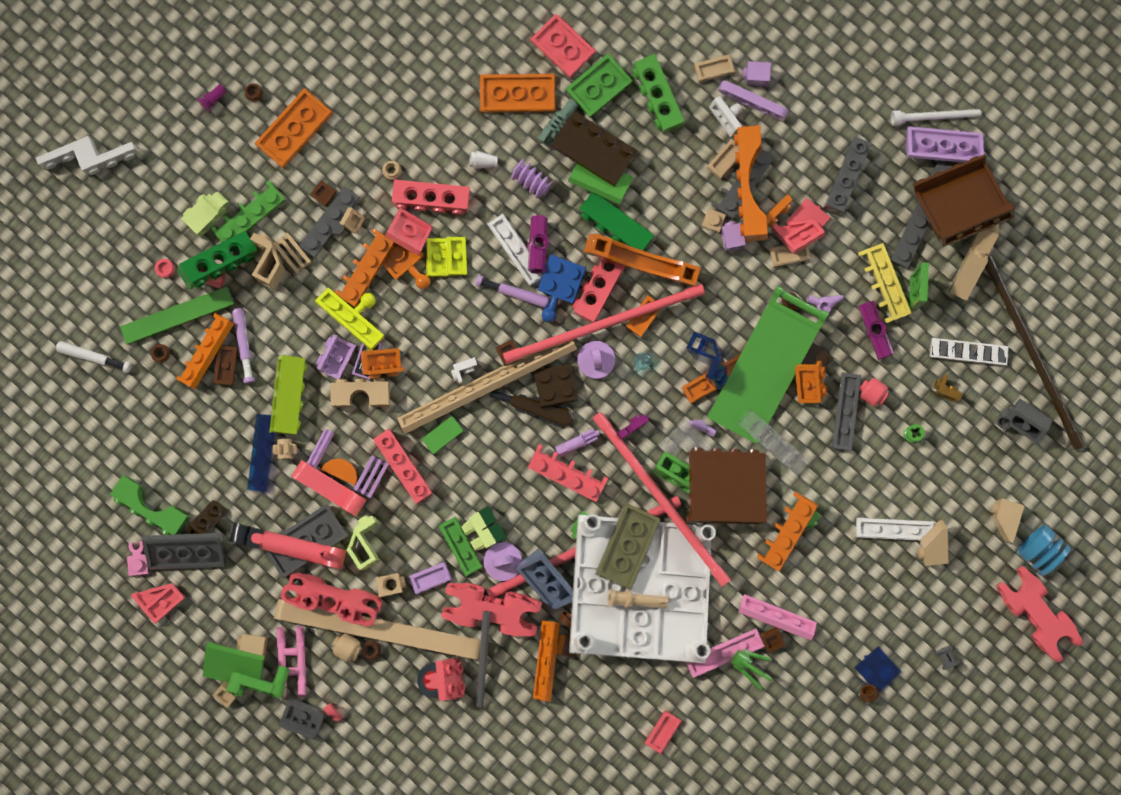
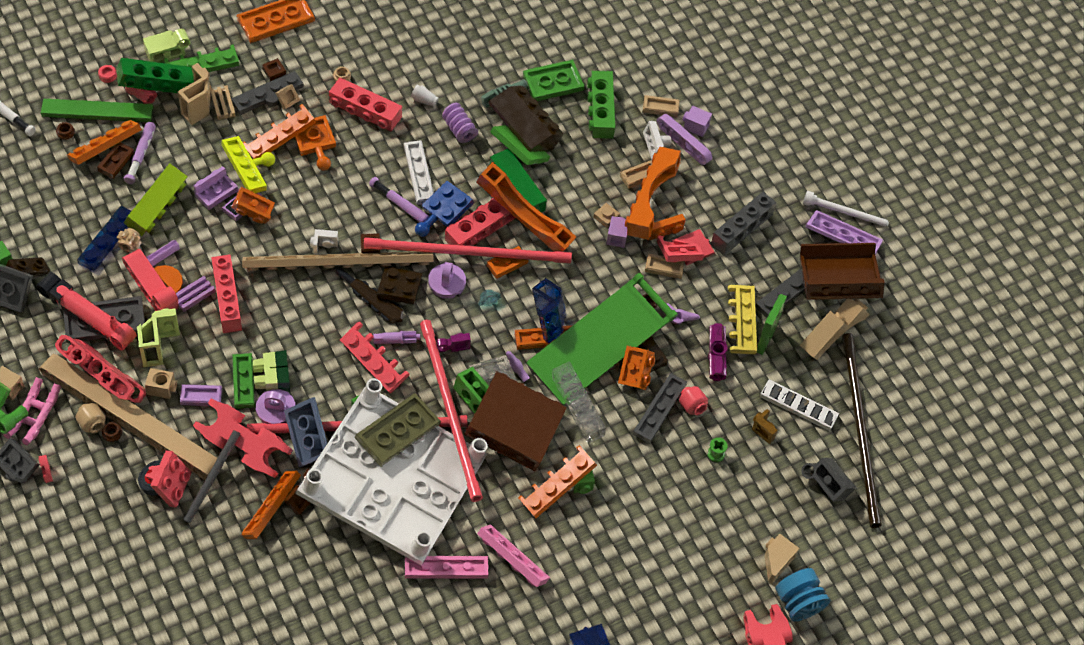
camera: 15 degrees right, 25 degrees down
tan arch [331,378,390,408] -> none
coral plate [385,207,433,256] -> none
bright green tile [422,416,464,455] -> none
neon yellow slope [425,237,467,277] -> none
orange tile [480,74,555,113] -> none
magenta piece [527,215,549,274] -> none
coral tile [530,14,596,79] -> none
tan pin [608,589,668,609] -> none
coral tile [644,710,682,754] -> none
dark grey hinge [711,149,775,220] -> none
bright green plant [731,648,772,690] -> none
reddish brown plate [759,627,786,653] -> none
white tile [856,518,934,541] -> none
tan slope [918,520,949,566] -> none

